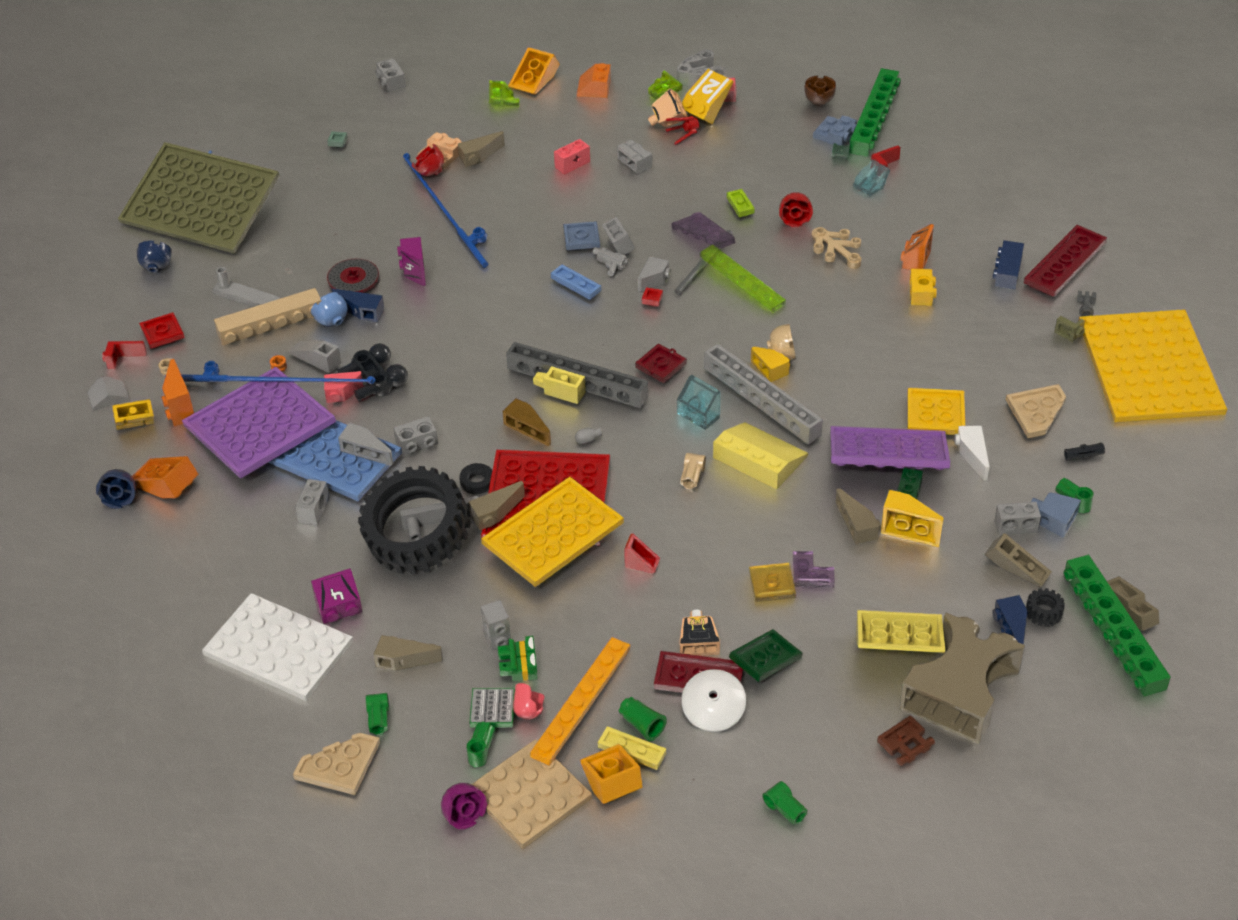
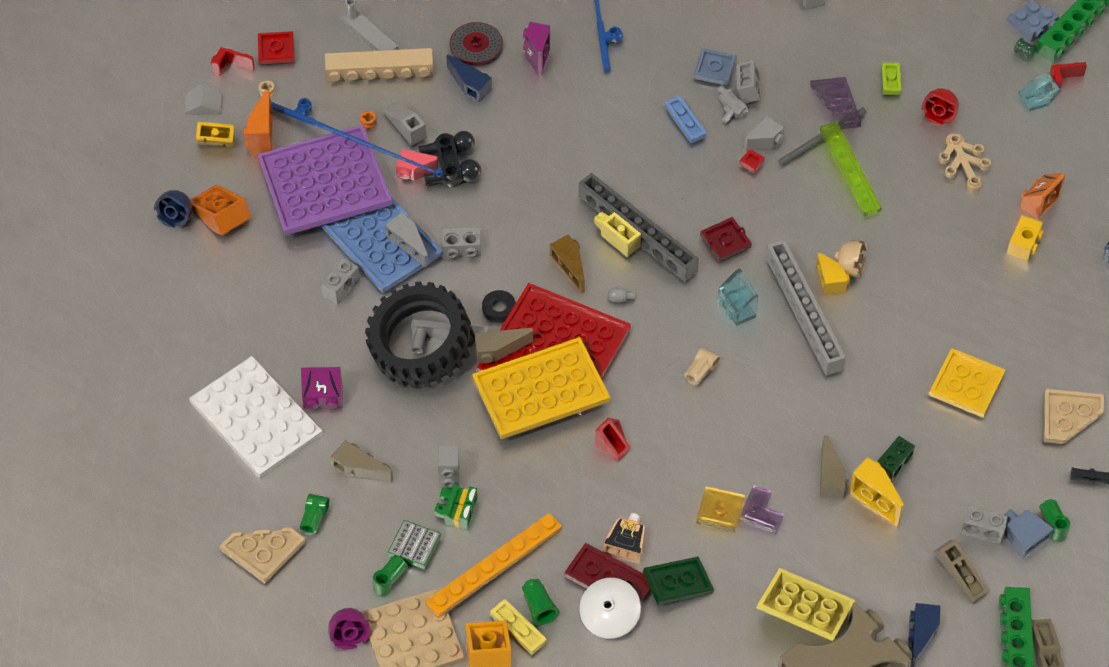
camera: 20 degrees right, 10 degrees up
medium blue cylinder [311,292,347,327] -> none
coral hair [513,683,545,720] -> none
light yellow slope [713,422,808,490] -> none
medium lavender plate [830,426,950,470] -> none
white slope [954,426,990,480] -> none
black tyre [1026,588,1065,627] -> none

